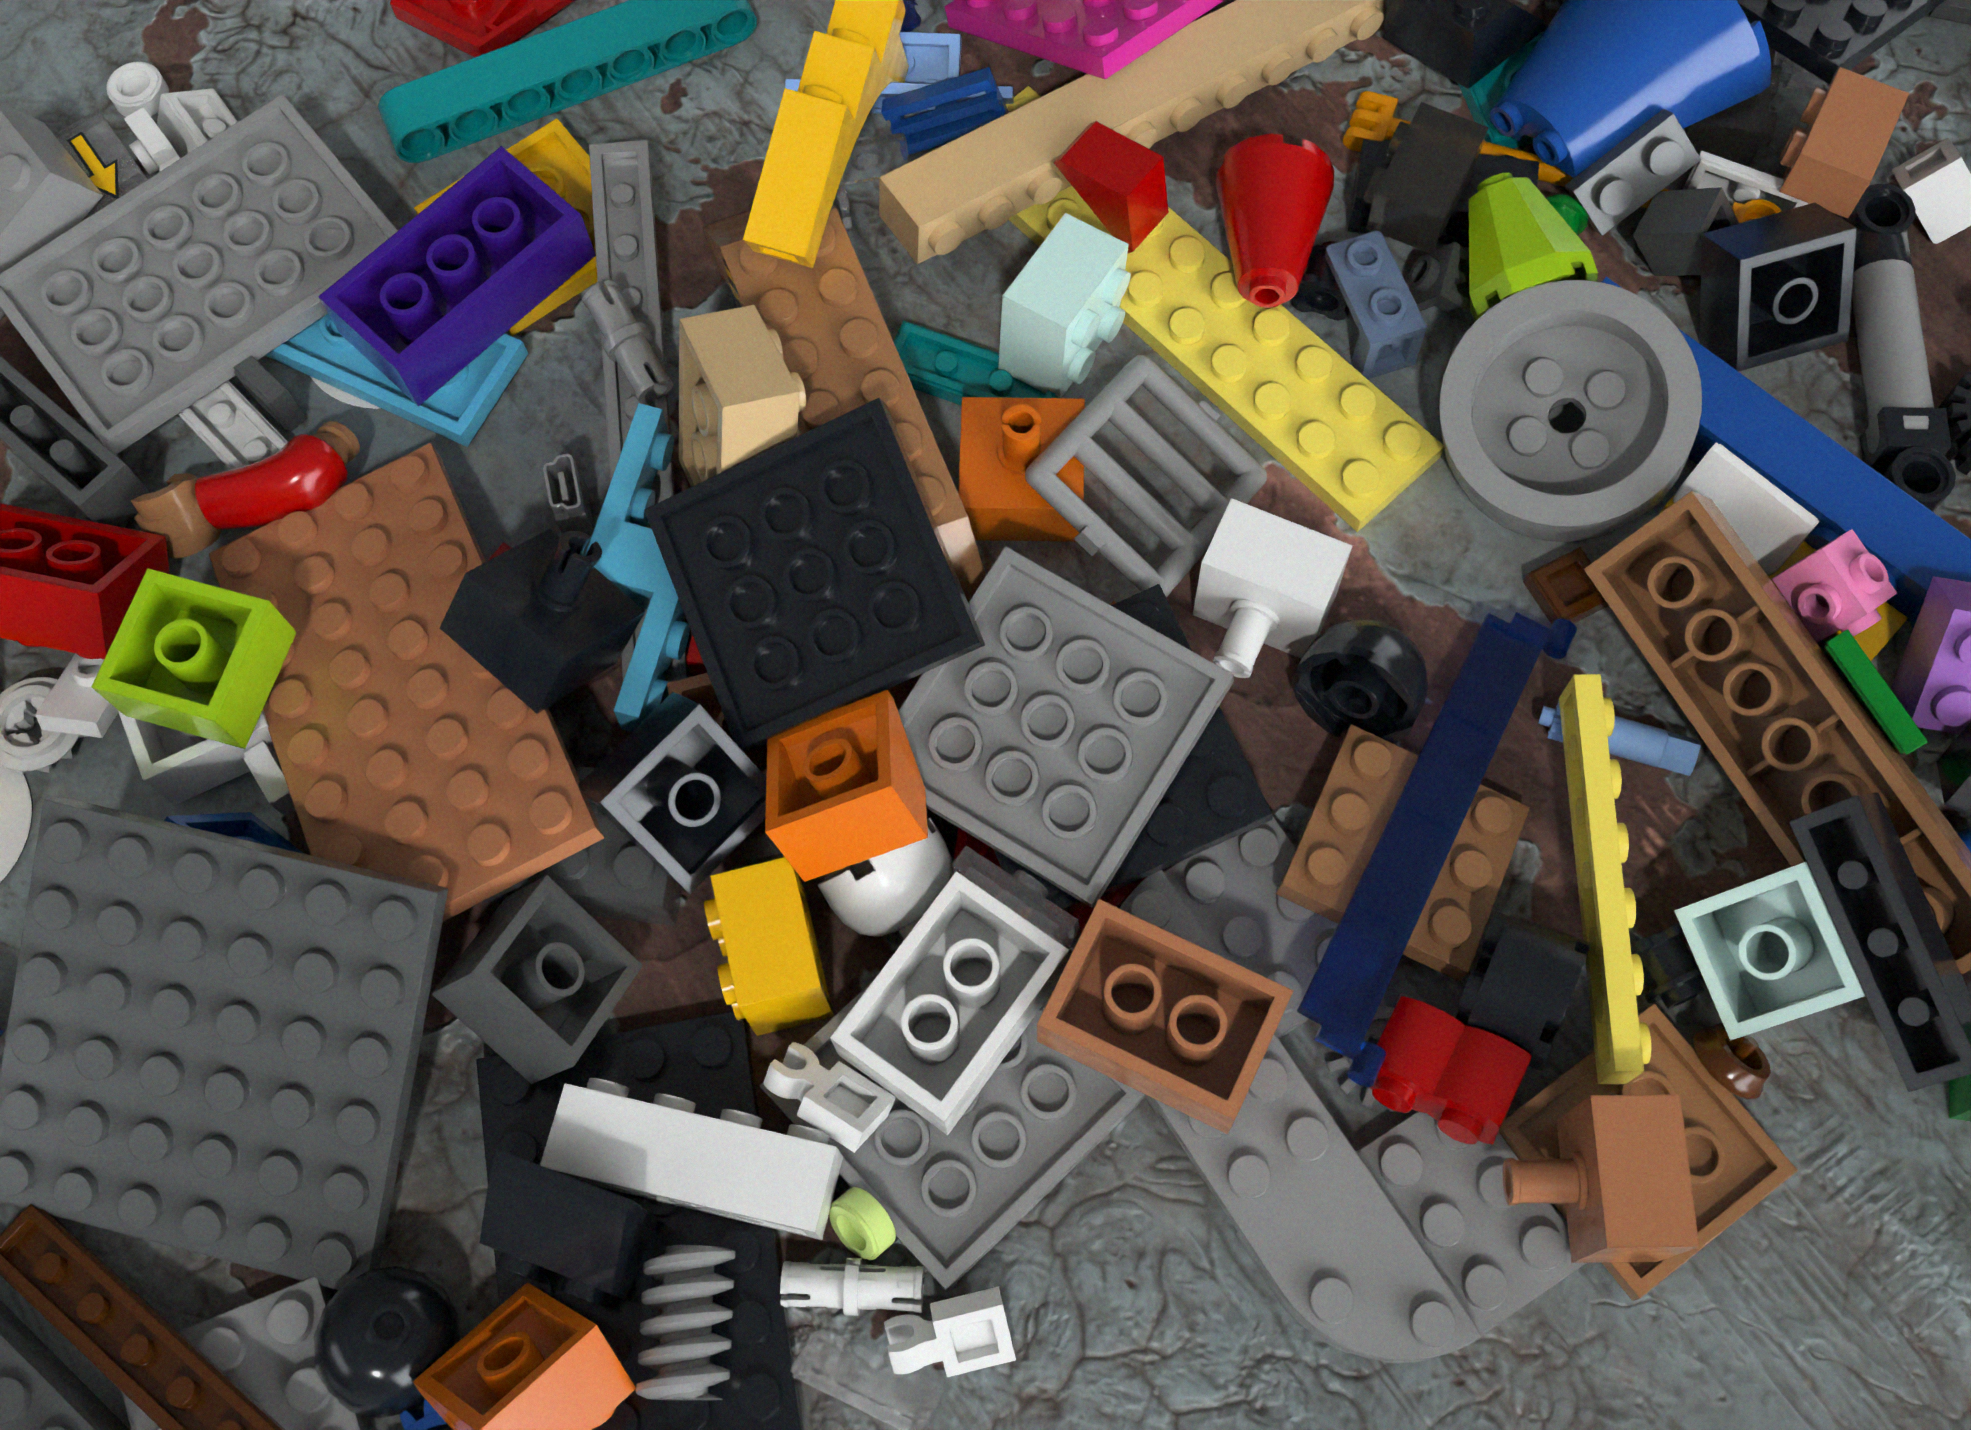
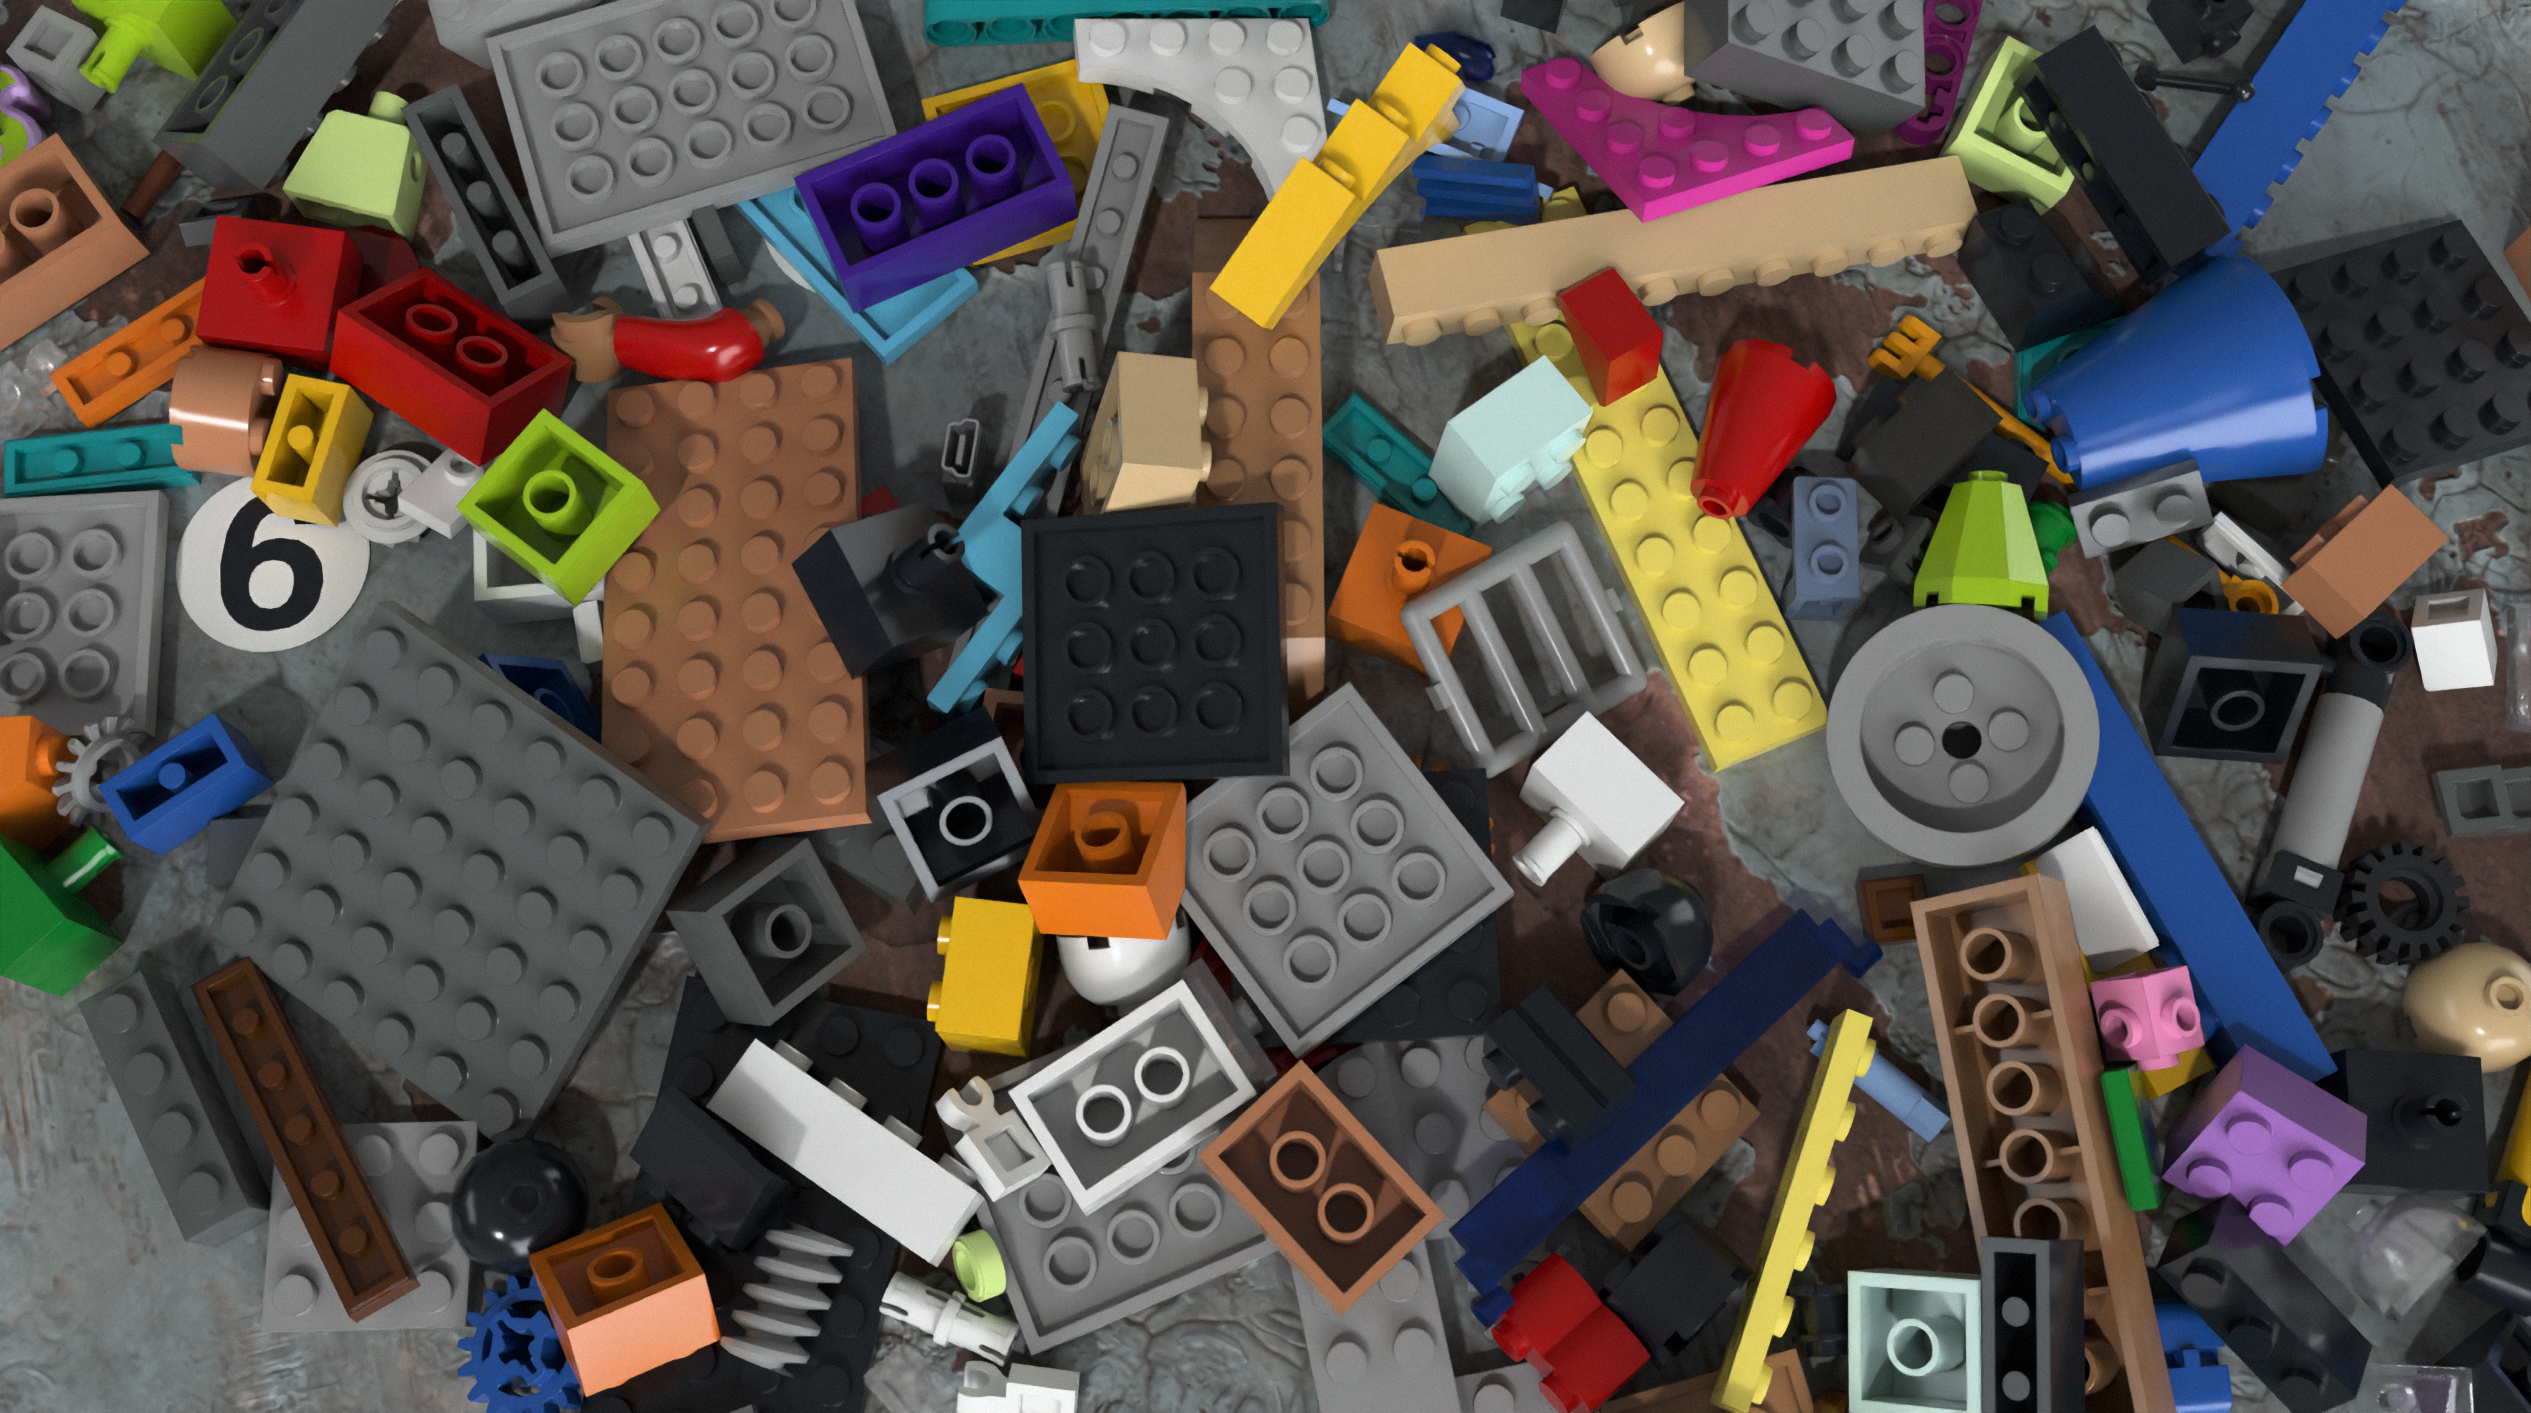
camera: 15 degrees right, 5 degrees up
none -> white plate [1073,18,1328,202]
none -> black brick [1482,984,1638,1152]

